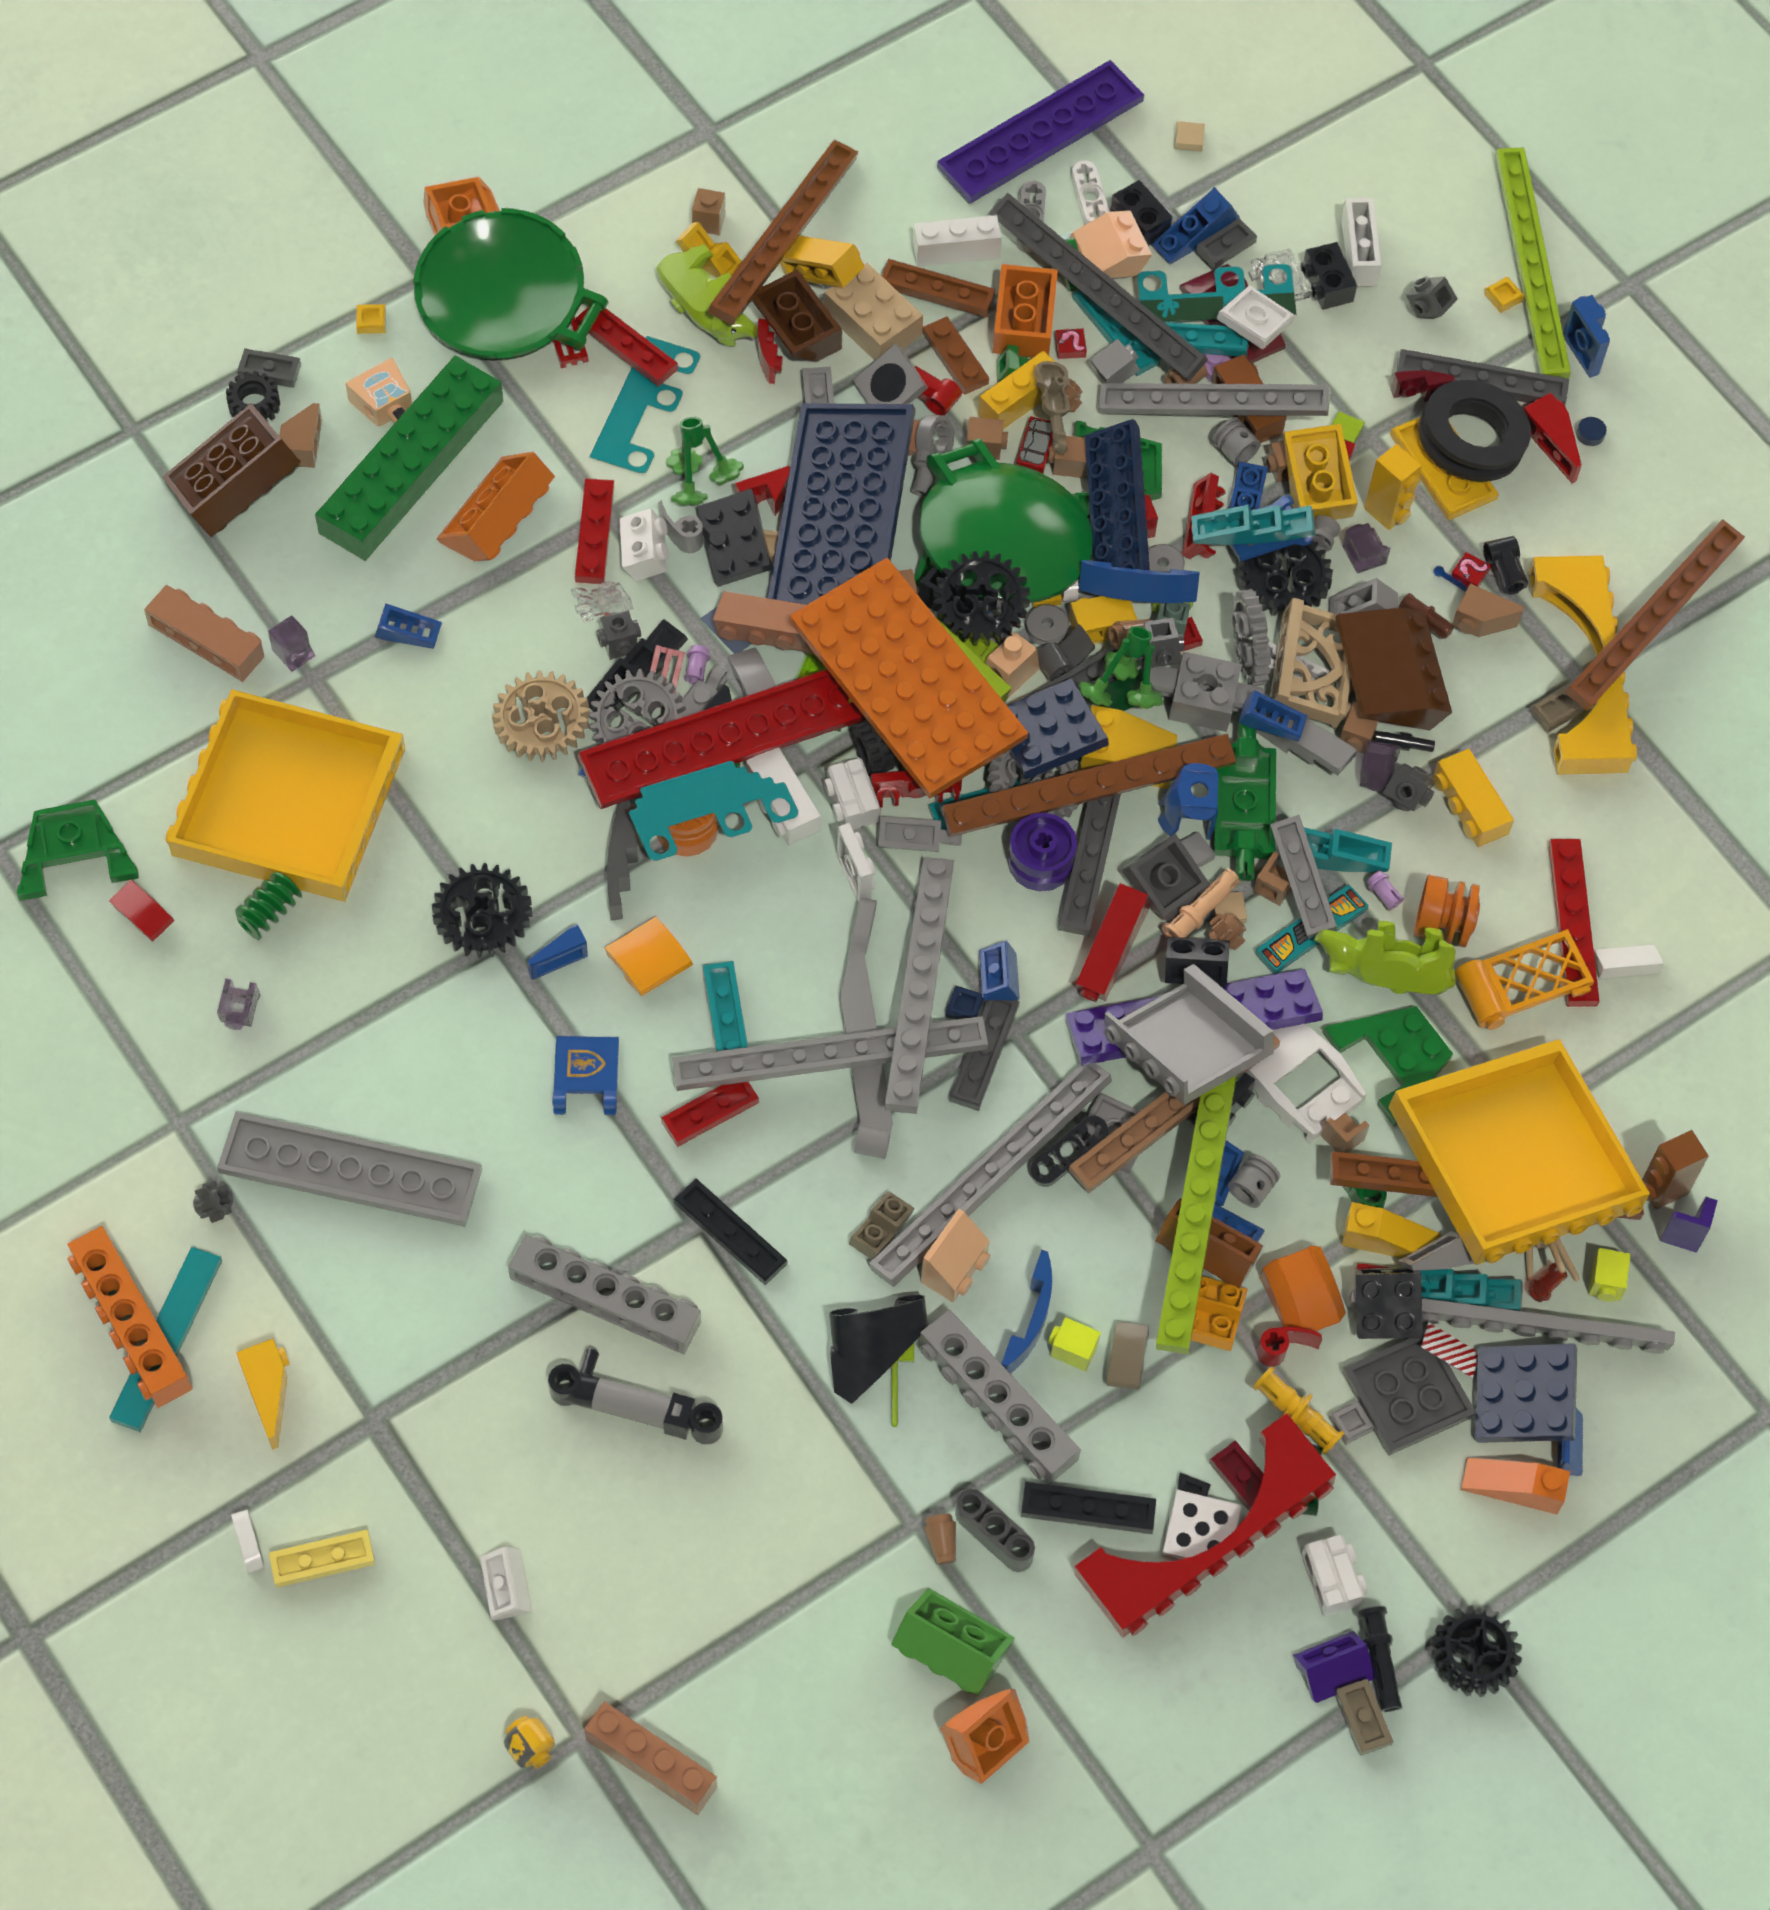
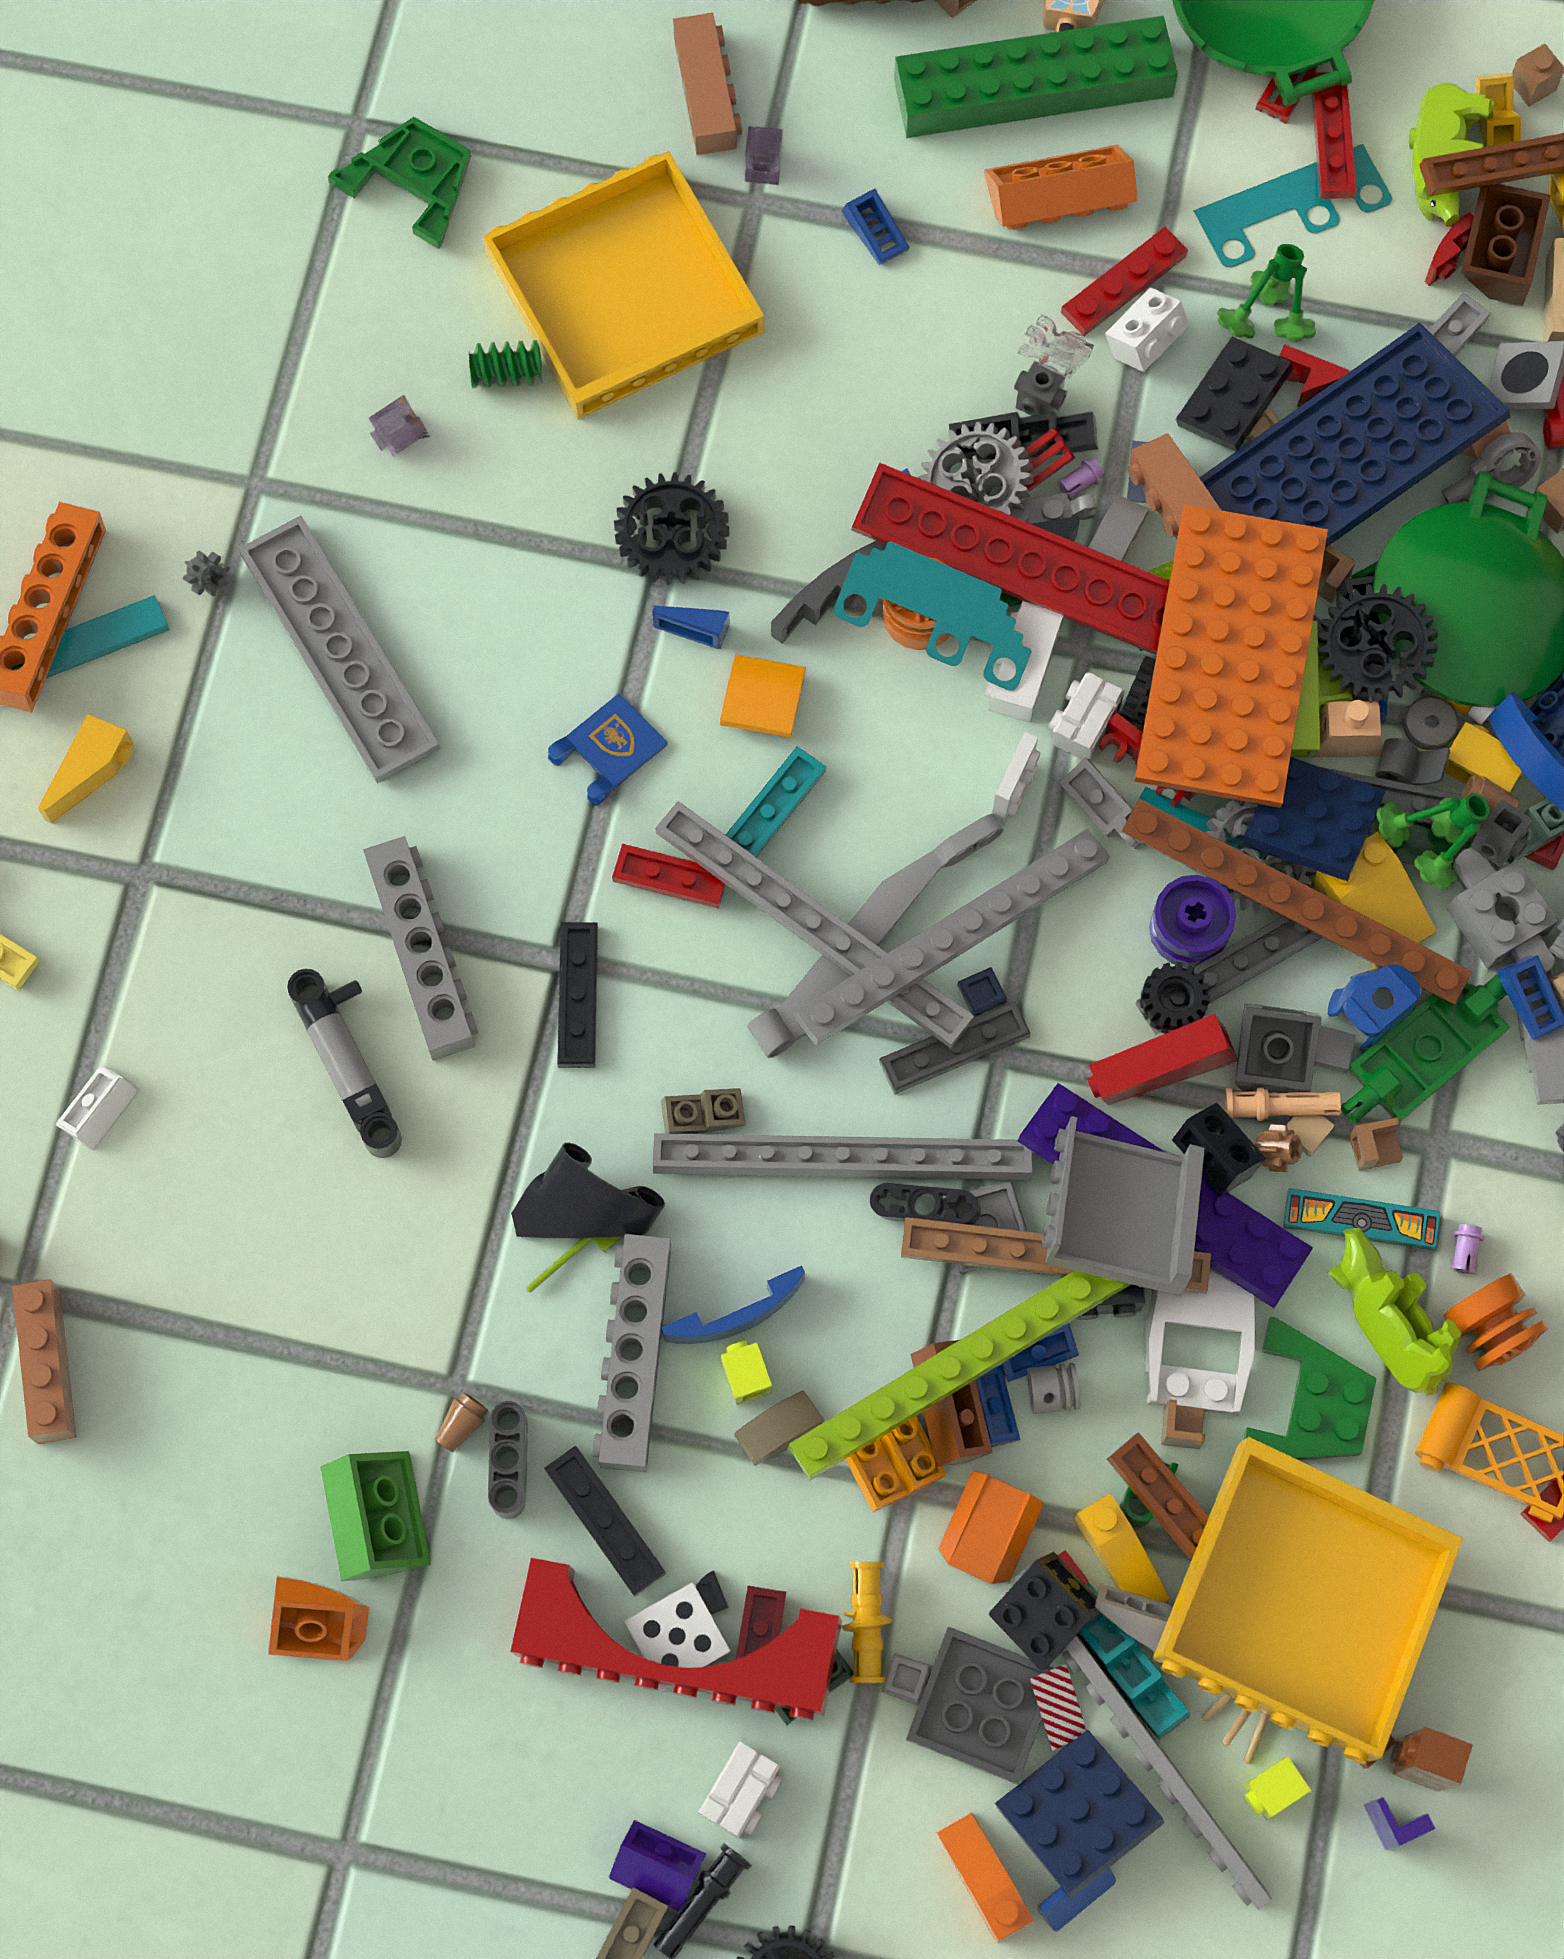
camera: 50 degrees right, 10 degrees up
red slope [109,880,175,942] -> none
tan gear [492,670,590,762] -> none
light grey panel [658,500,703,554] -> none
light nougat slope [921,1209,991,1302] -> none
blue slope [979,940,1020,1001] -> none
red panel [1257,1327,1322,1367] -> none
light grey plate [1270,815,1338,939] -> none
teal slope [1304,827,1392,873] -> none
clear red pin [1528,1263,1568,1302] -> none
none -> black tyre [1140,962,1210,1034]

